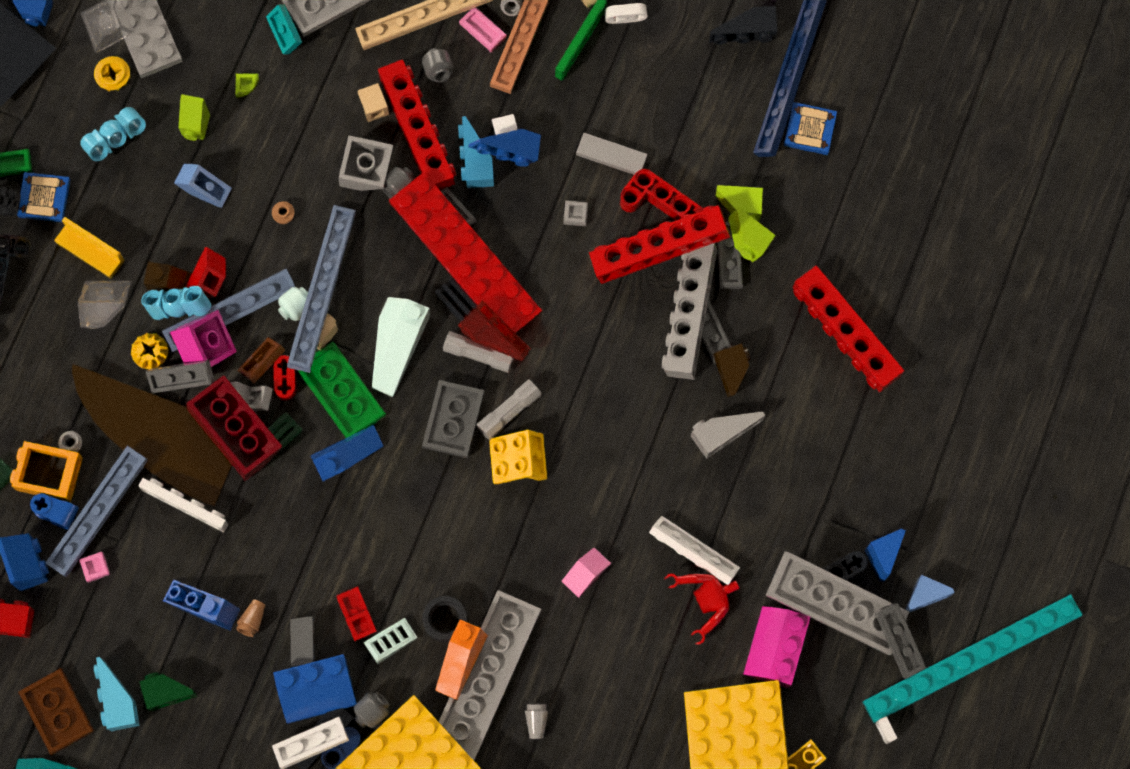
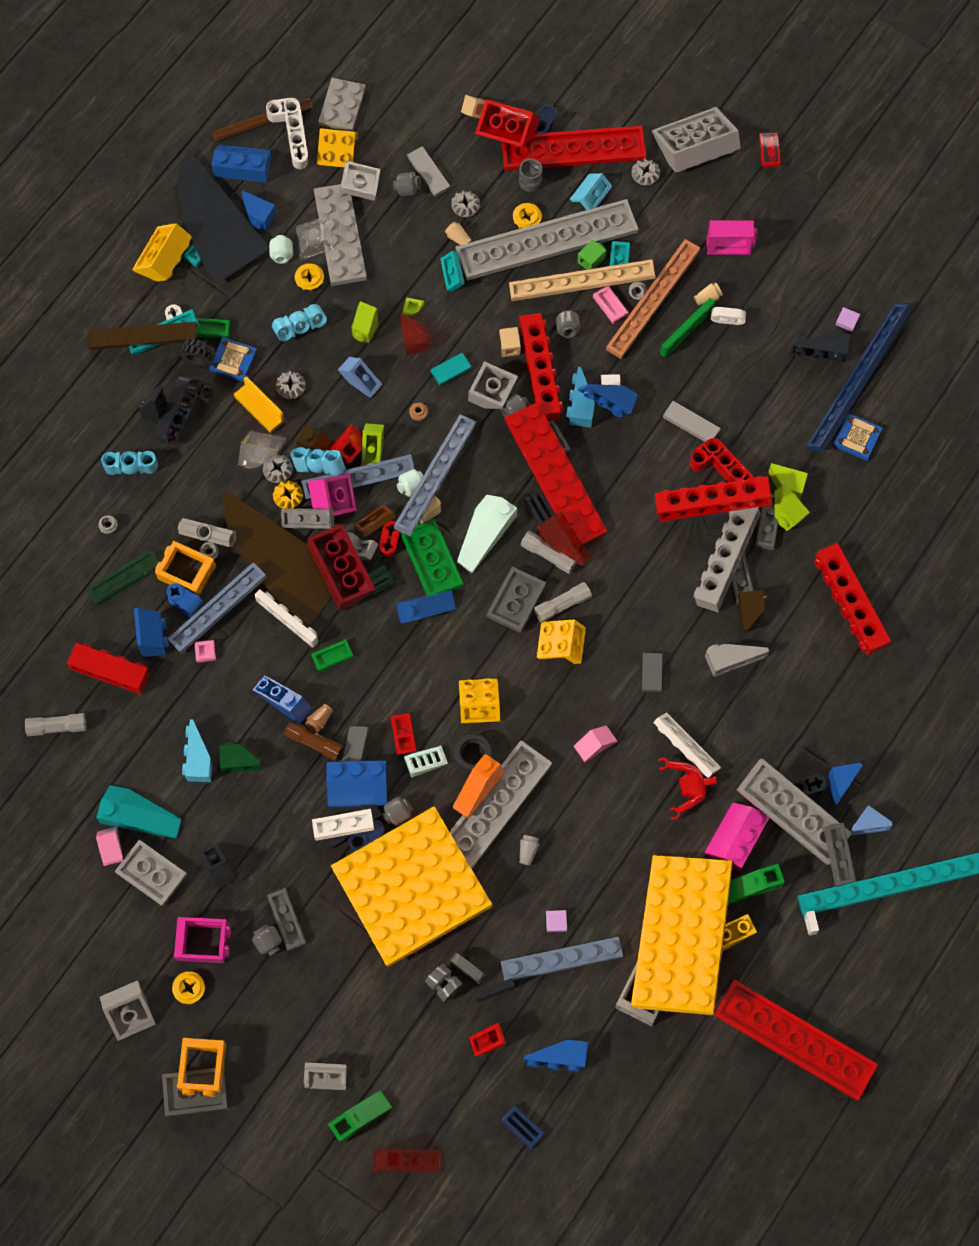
camera: 15 degrees right, 5 degrees down
reddish brown tile [18,668,95,755] -> none
light grey tile [563,200,588,226] -> none
none -> light grey piece [178,518,236,547]
none -> light grey gear [263,454,293,483]
none -> light aqua head [269,235,293,264]
none -> light grey gear [276,371,305,399]
none -> reddish brown axle [284,720,344,762]
none -> green tile [311,639,354,672]
none -> lime slope [361,423,384,466]
none -> clear red slope [400,314,431,355]
none -> teal tile [431,353,472,386]
none -> yellow bracket [459,678,500,723]
none -> dark grey tile [642,653,662,692]
none -> green slope [728,864,785,904]

